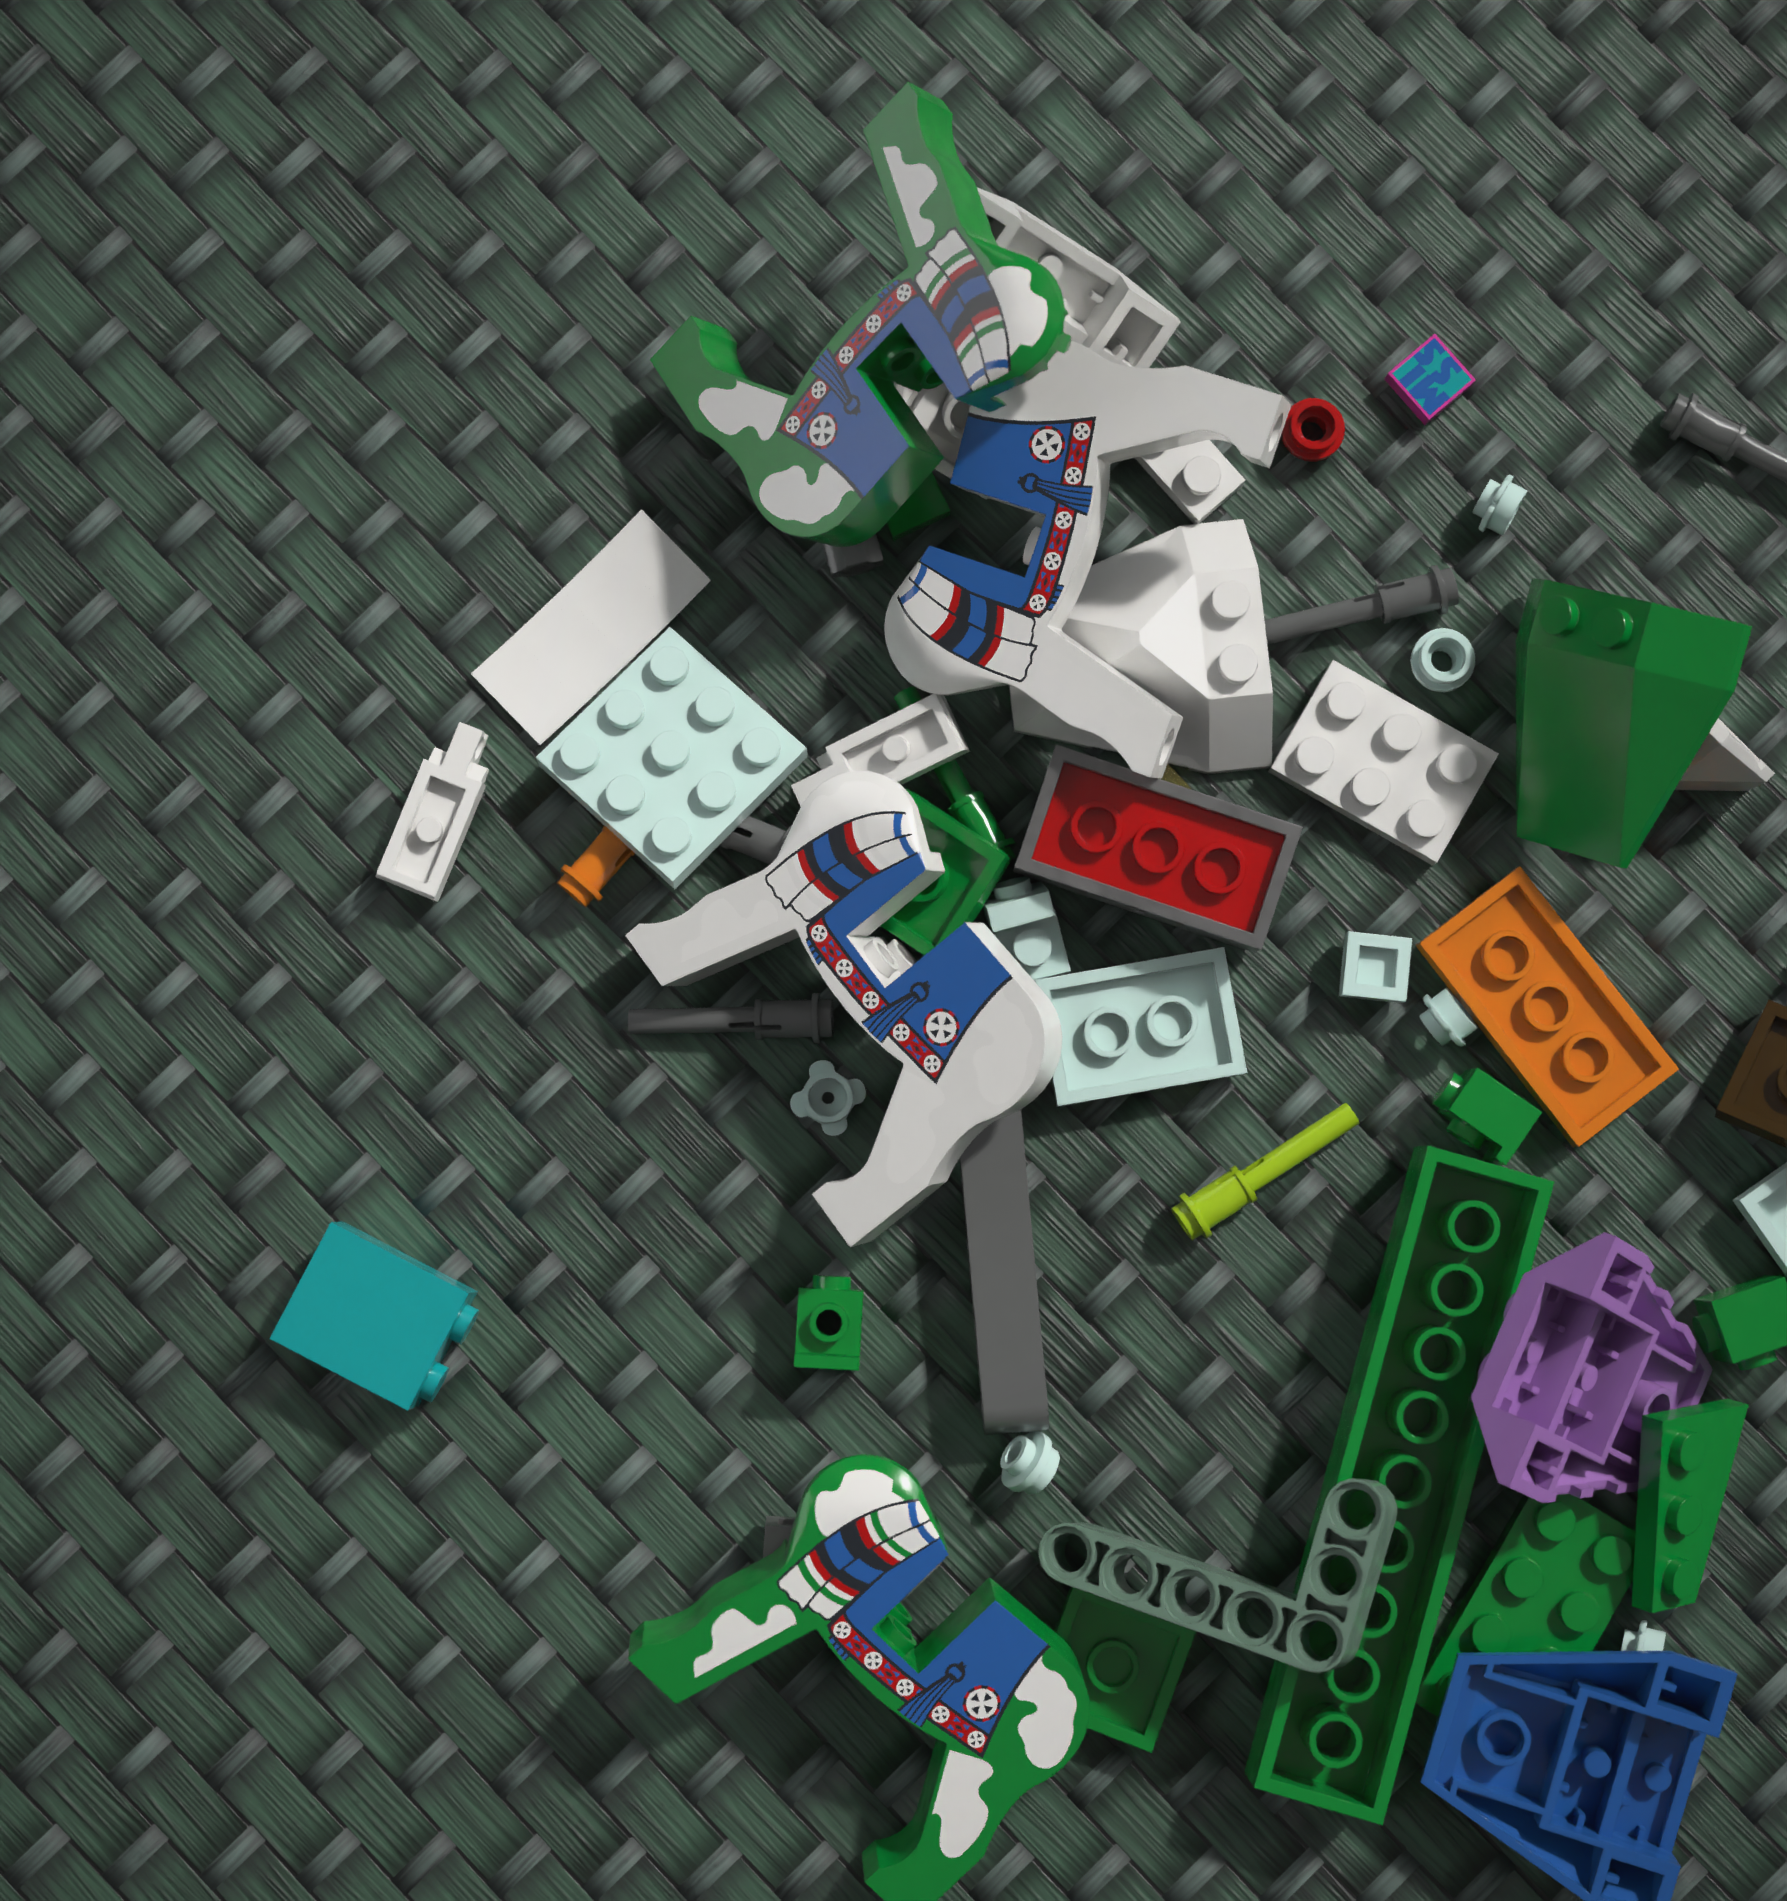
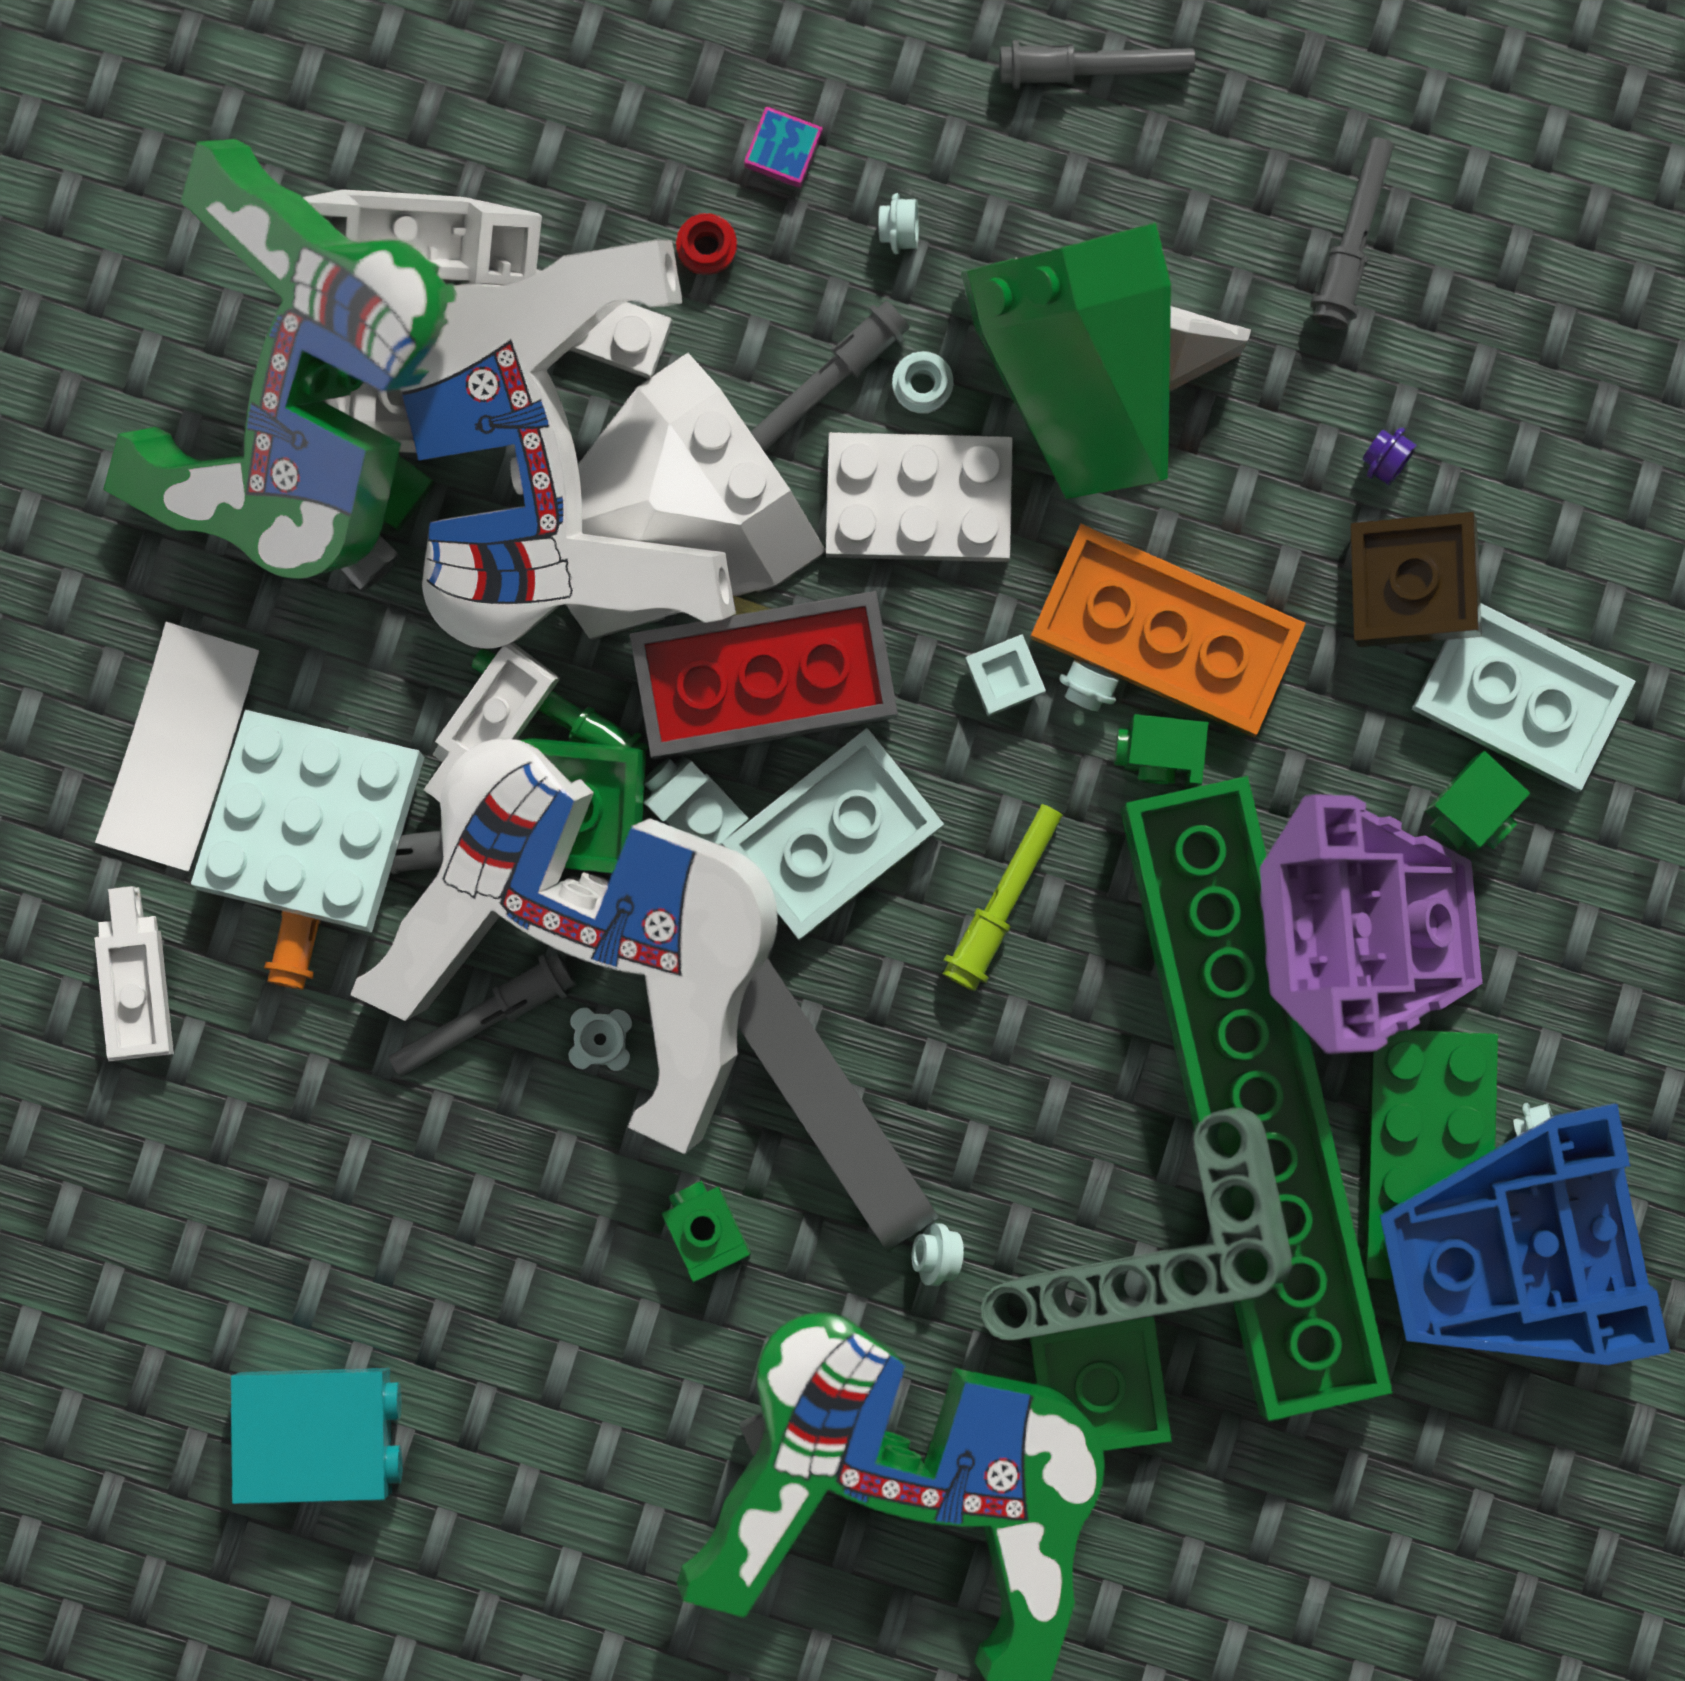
camera: 30 degrees left, 0 degrees up
green wing [1632,1399,1749,1614] -> none

